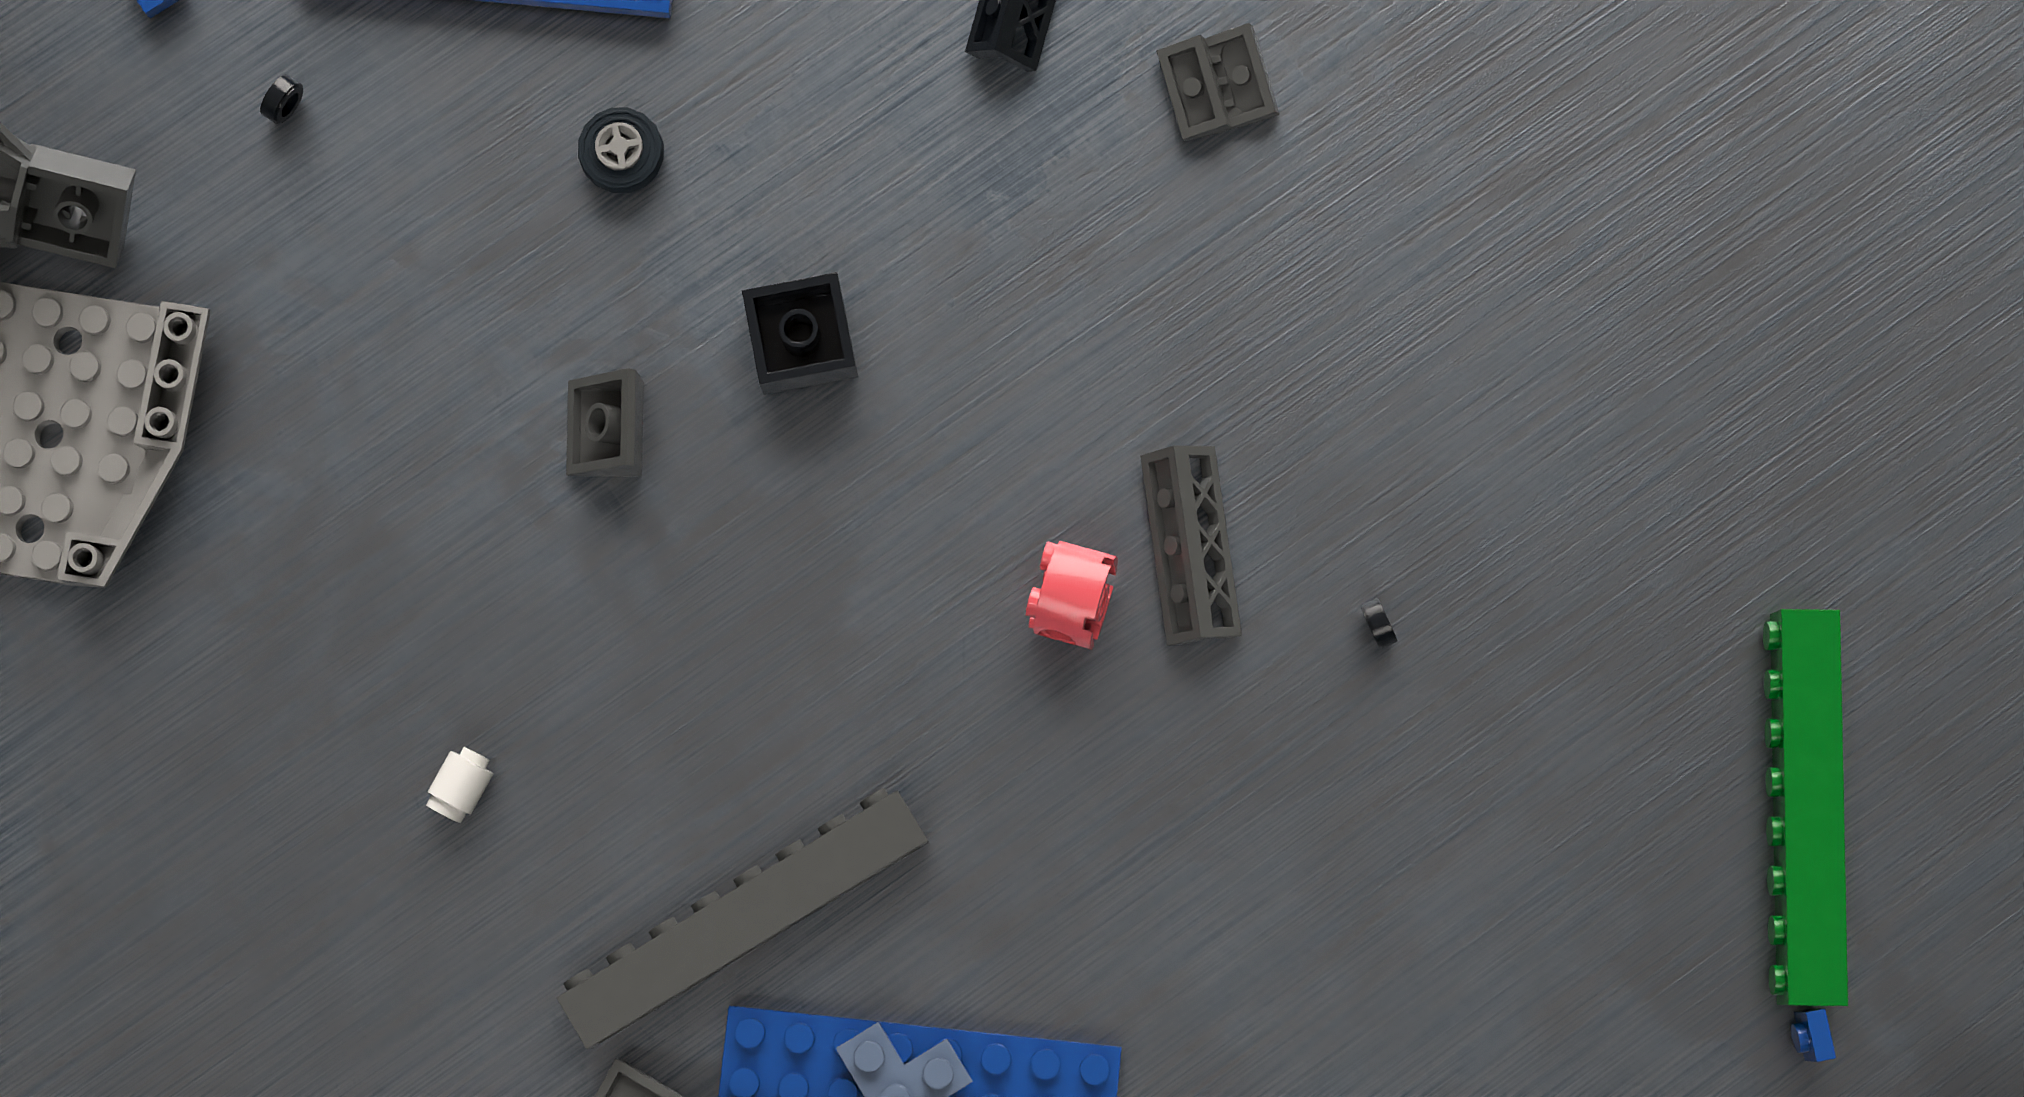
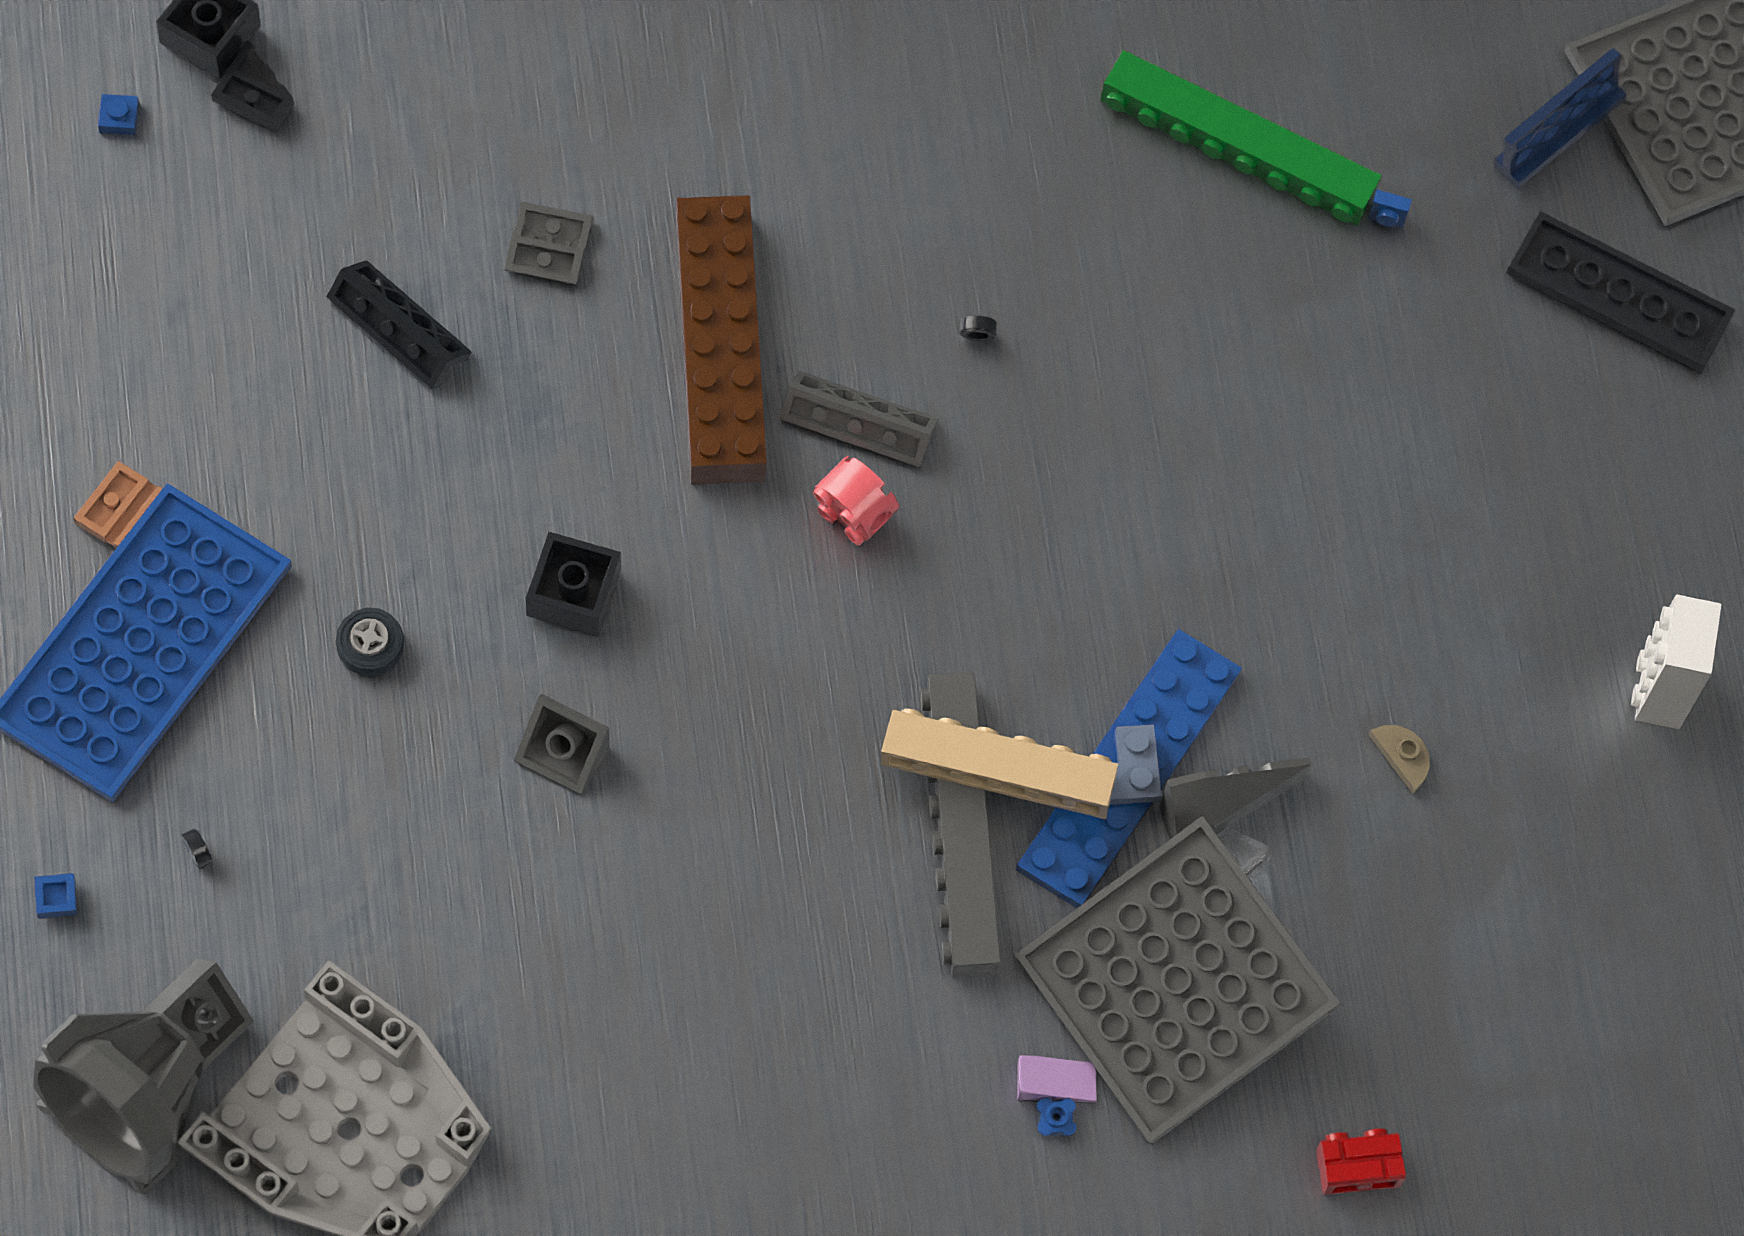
camera: 70 degrees left, 15 degrees down
white brick [426,747,494,823] -> none
none -> reddish brown brick [676,195,767,485]
none -> tan brick [881,709,1118,819]

